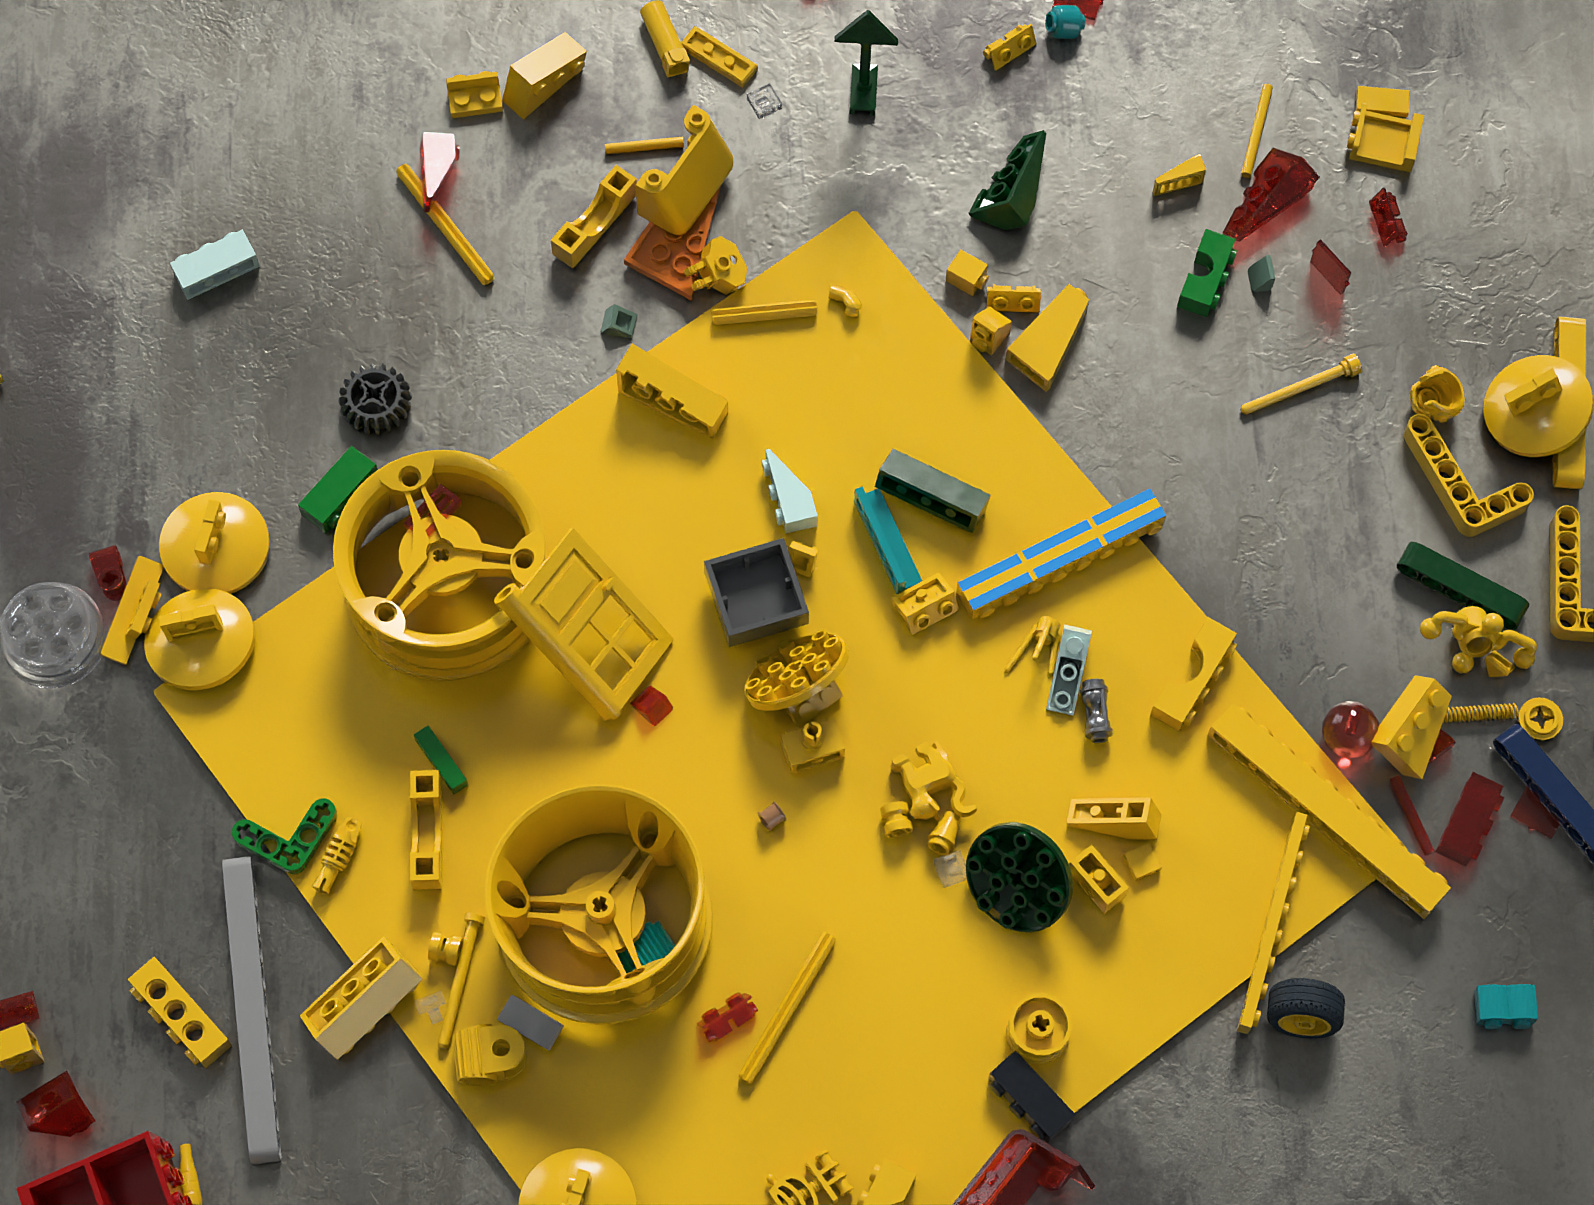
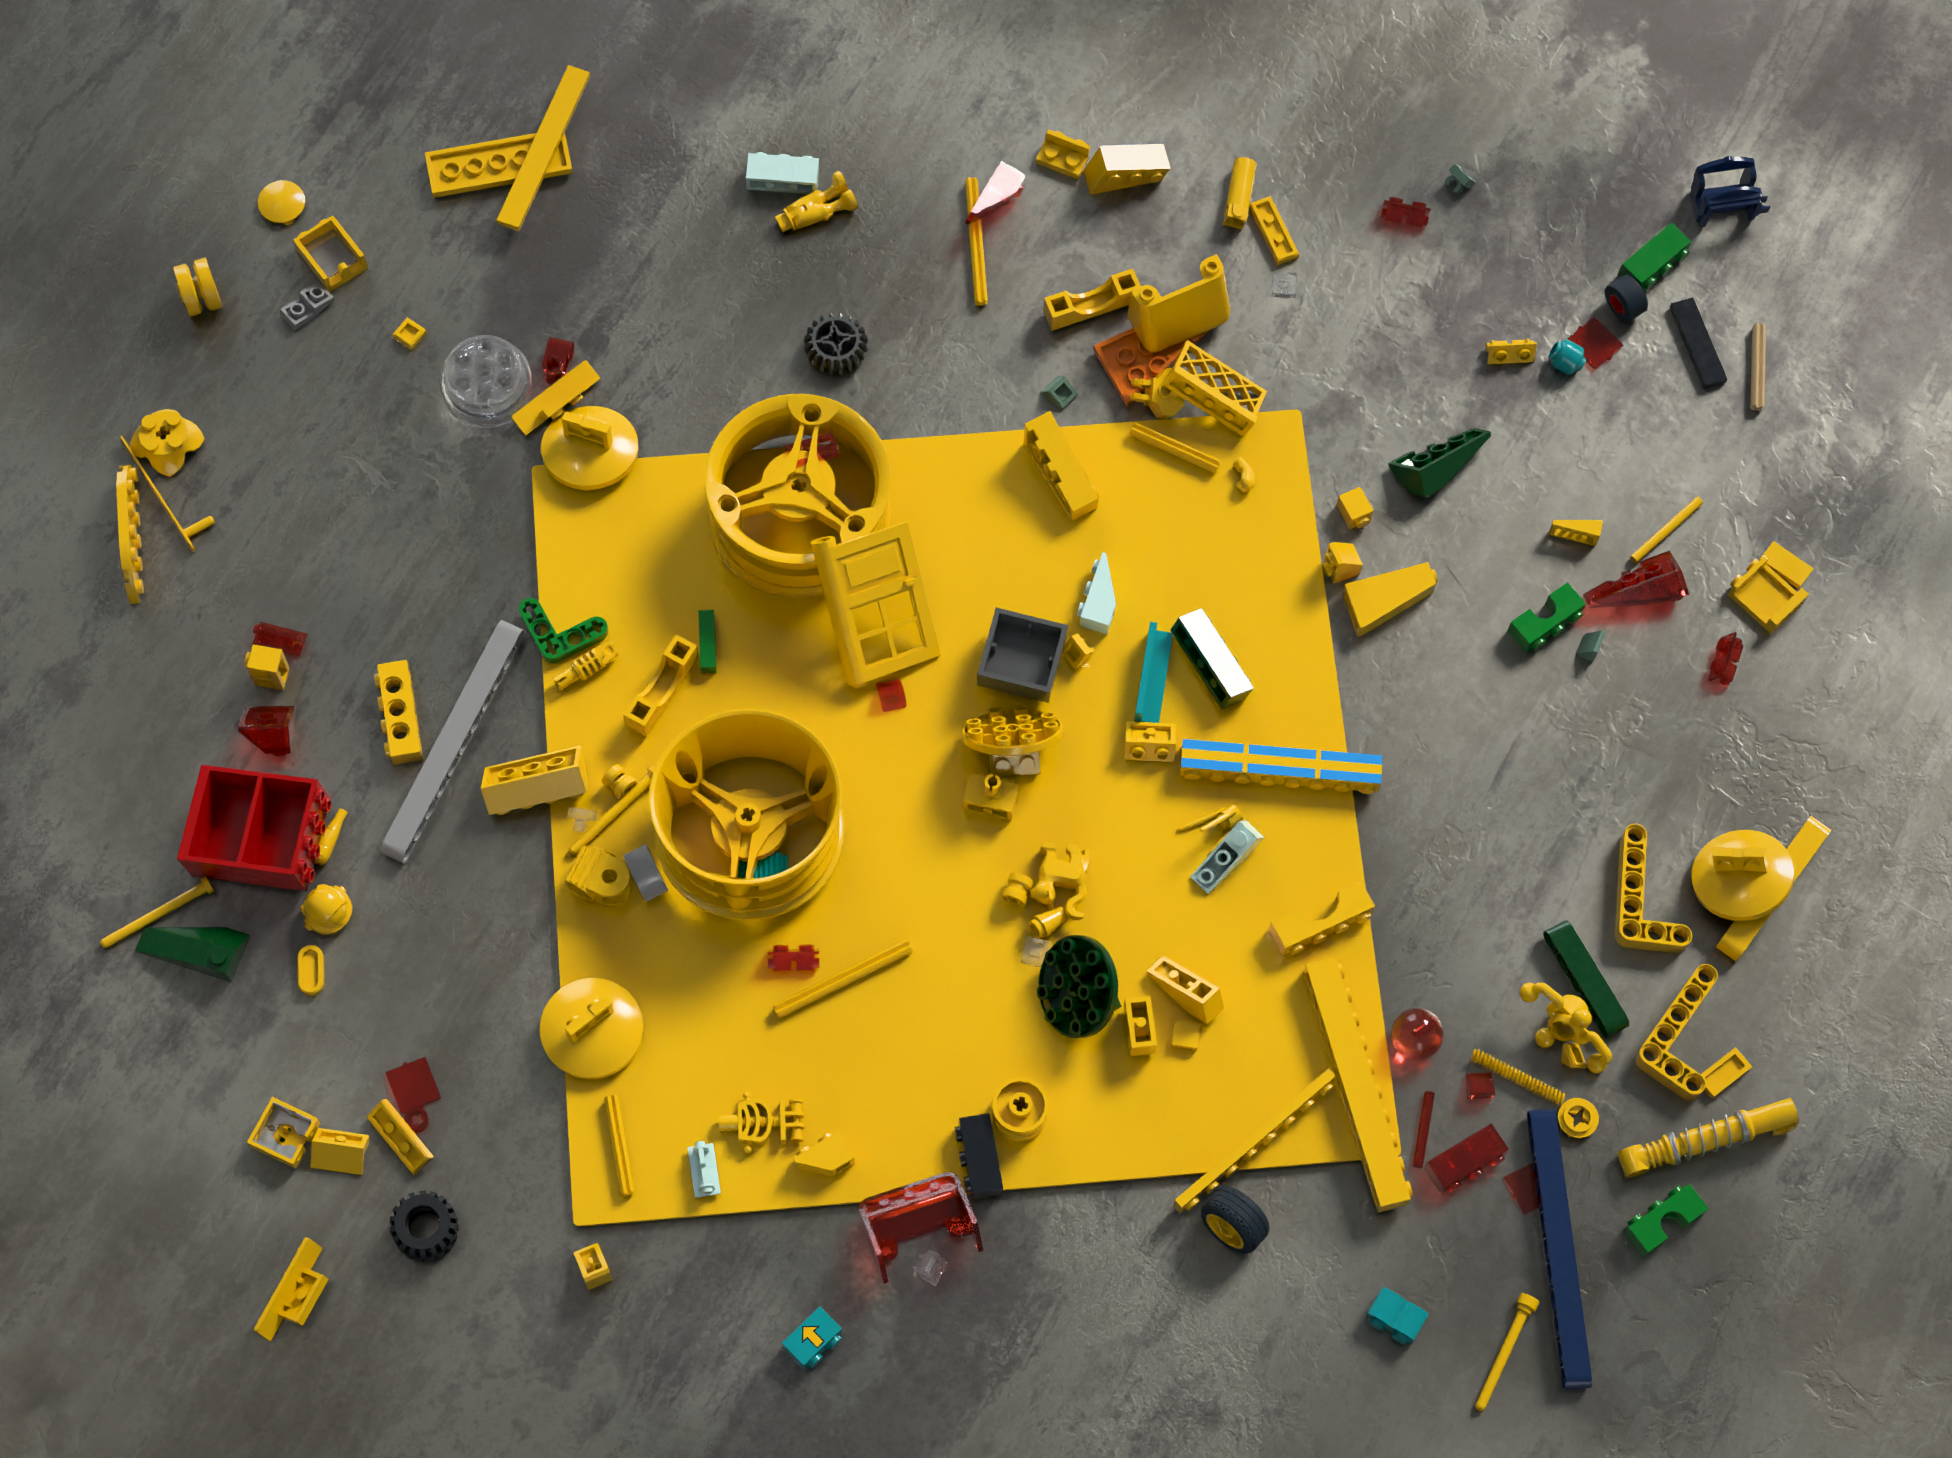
camera: 30 degrees right, 0 degrees up
yellow bracket [159,492,270,594] -> none
green brick [298,446,378,534] -> none
yellow bar [605,137,684,154] -> none
medium nougat axle [757,802,787,831] -> none
dark green piece [834,10,898,115] -> none
yellow hinge [986,284,1041,313] -> none
flat silver piece [1080,679,1113,743] -> none
yellow piece [1241,354,1362,415] -> none
clear red piece [1310,239,1351,295] -> none
yellow wedge [1368,675,1452,779] -> none
yellow helmet [1410,365,1465,423] -> none
none -> yellow piece [774,171,858,233]
none -> yellow fence [1163,340,1267,437]

